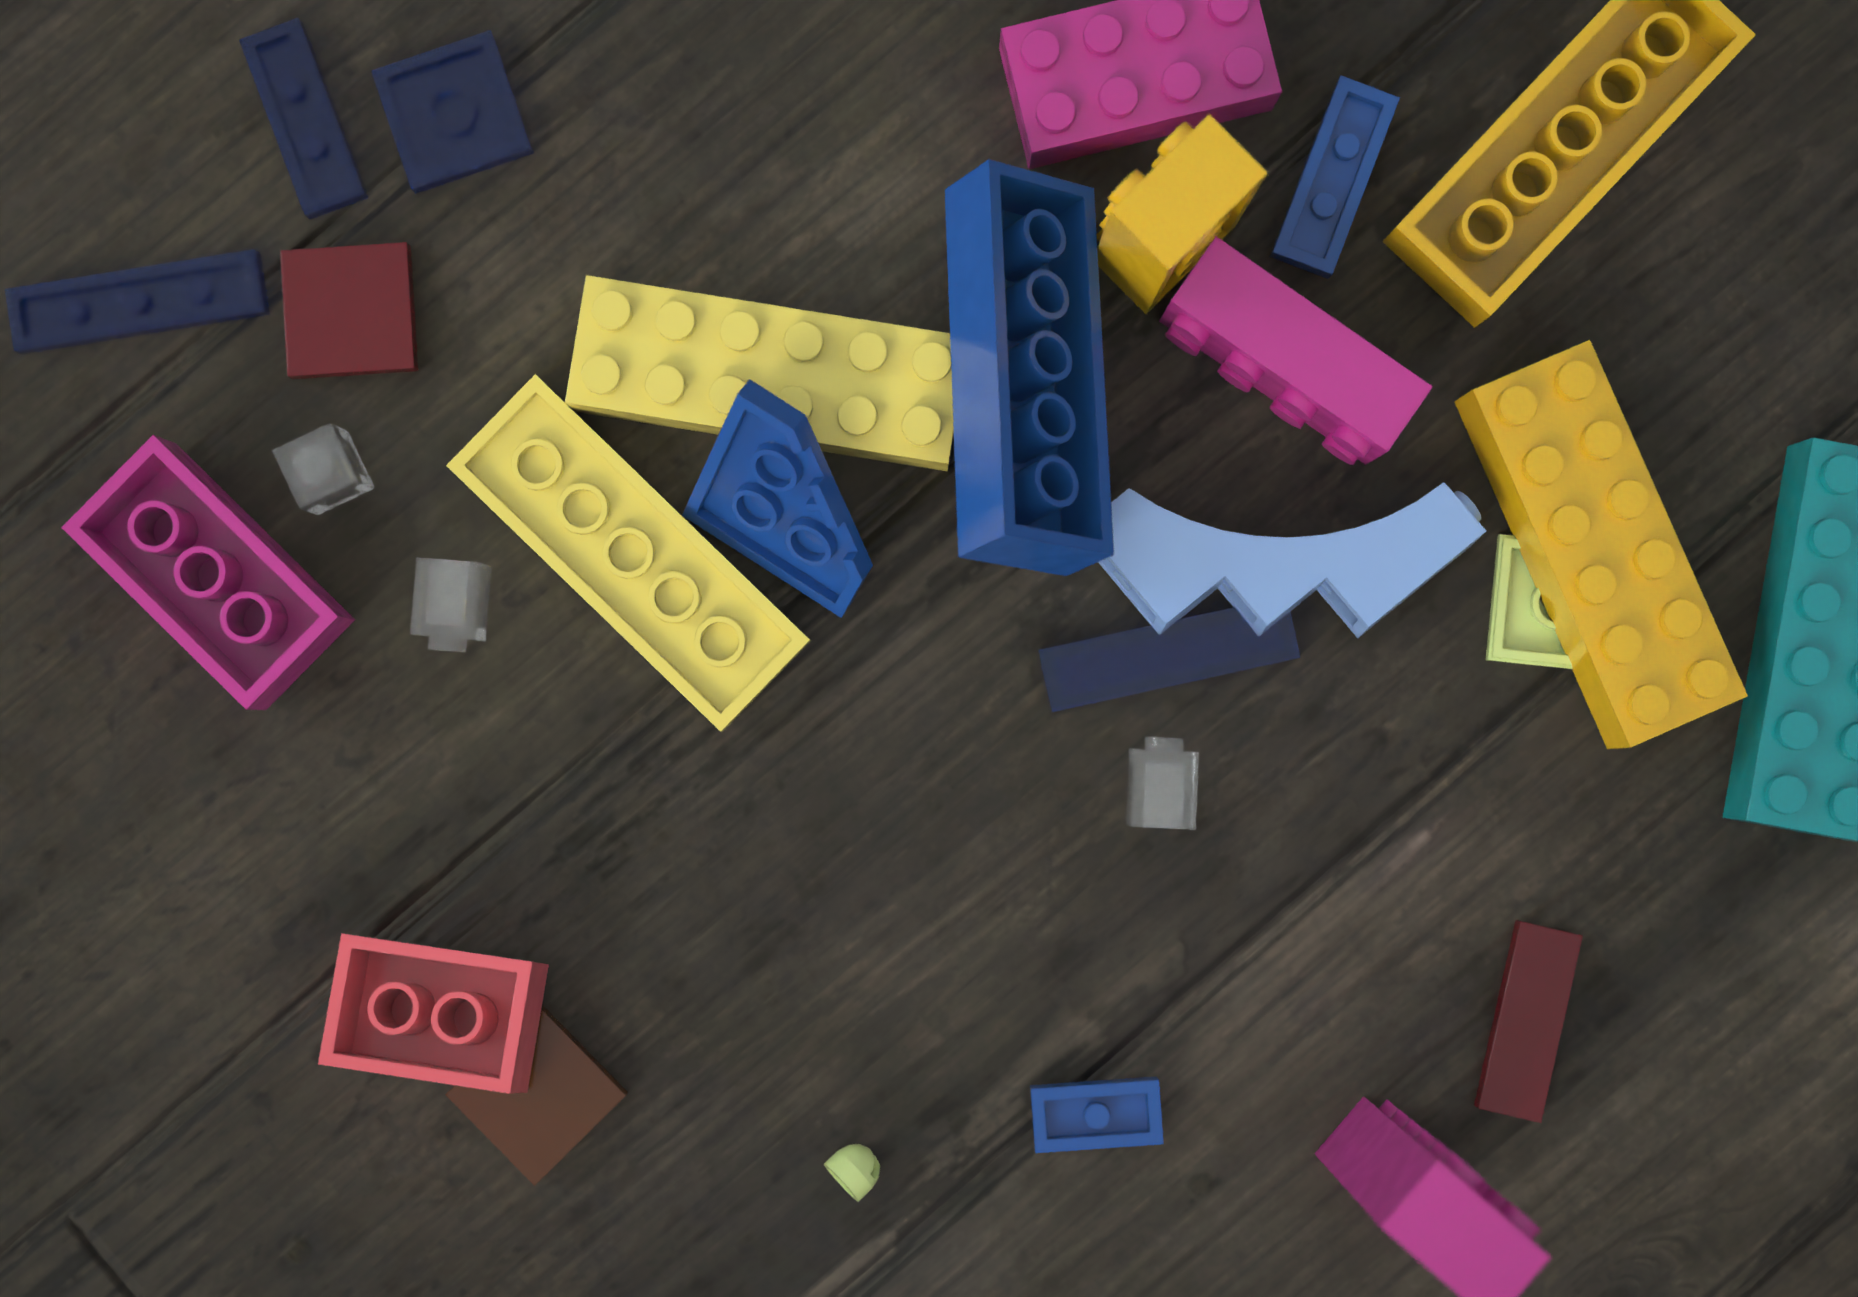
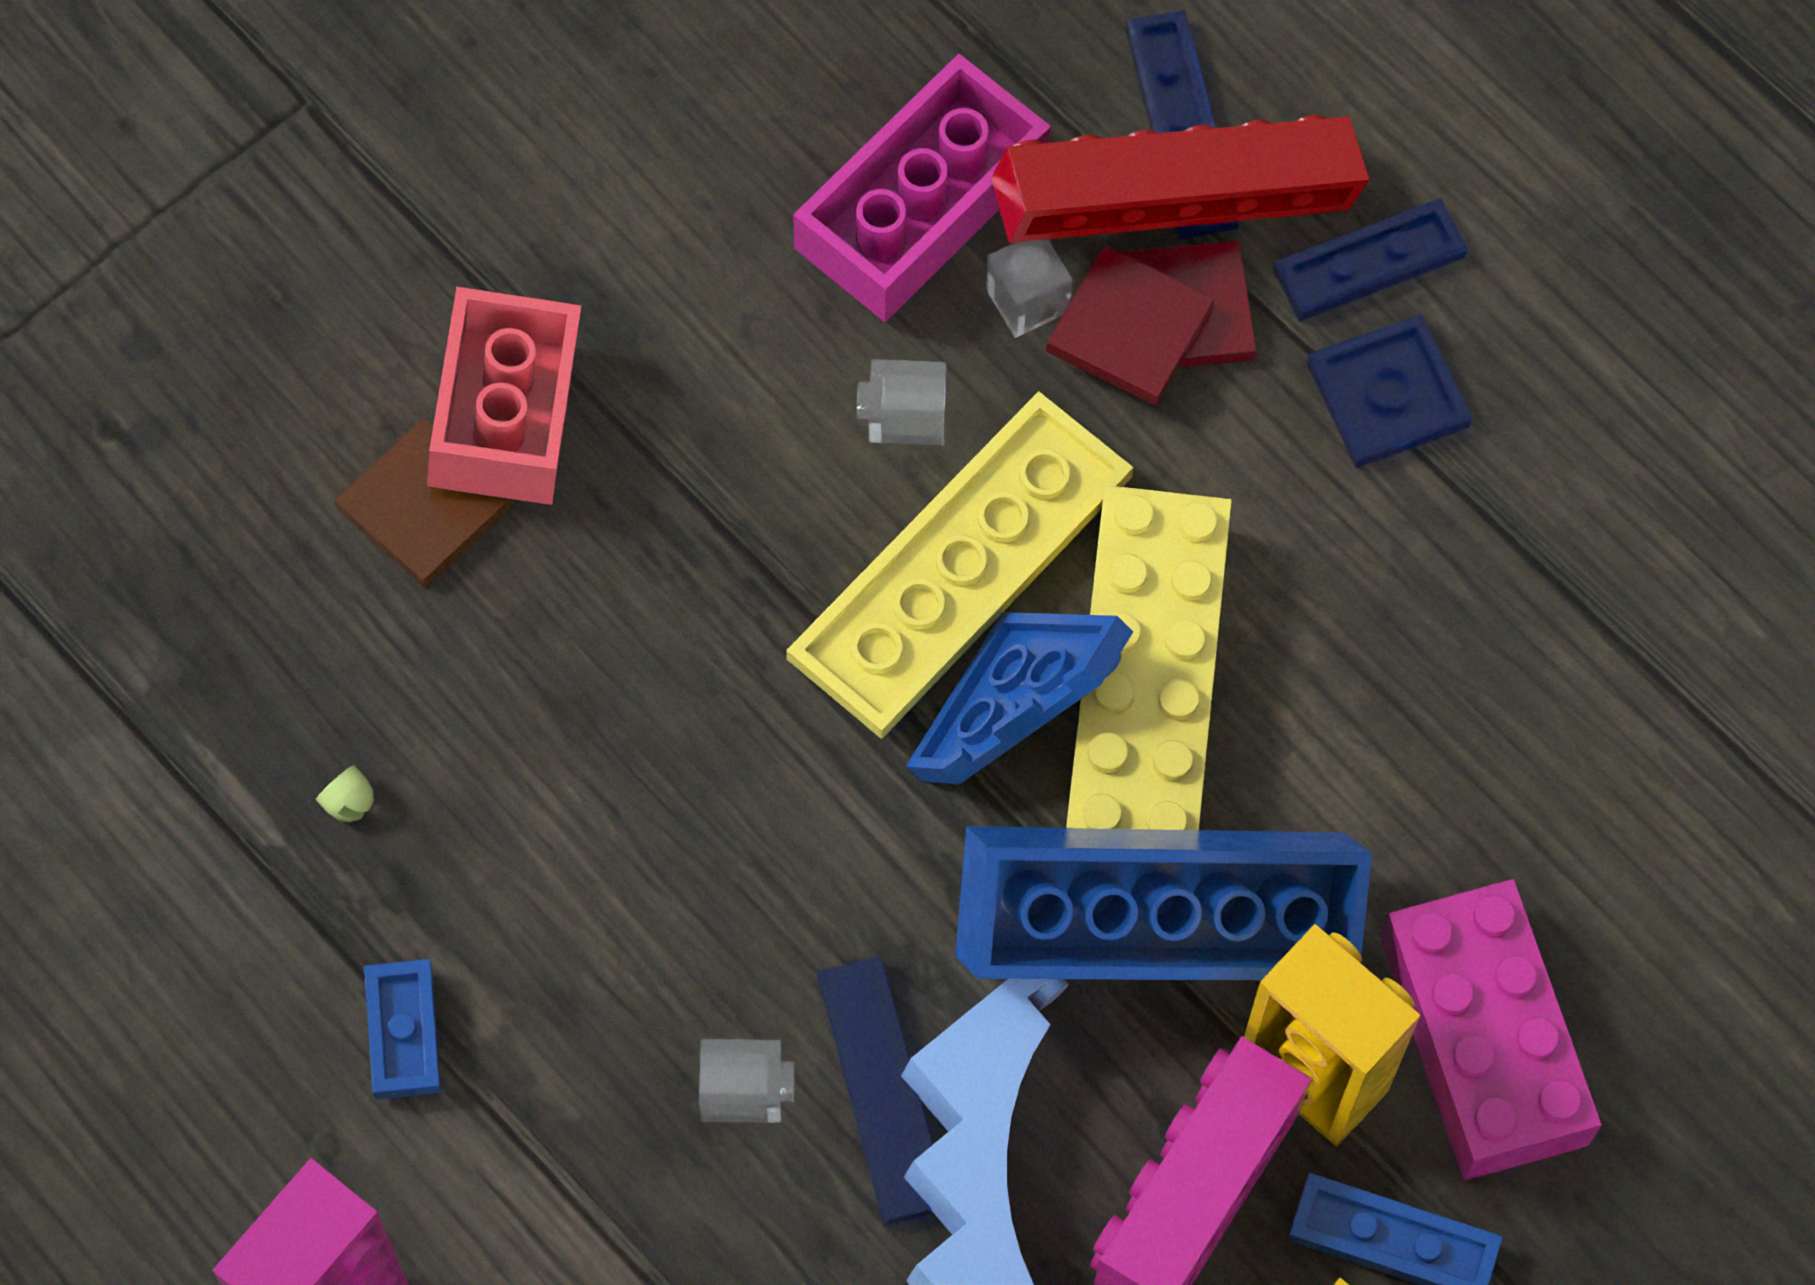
camera: 85 degrees right, 20 degrees down
none -> red brick [991,115,1370,243]
none -> dark red tile [1046,245,1215,406]

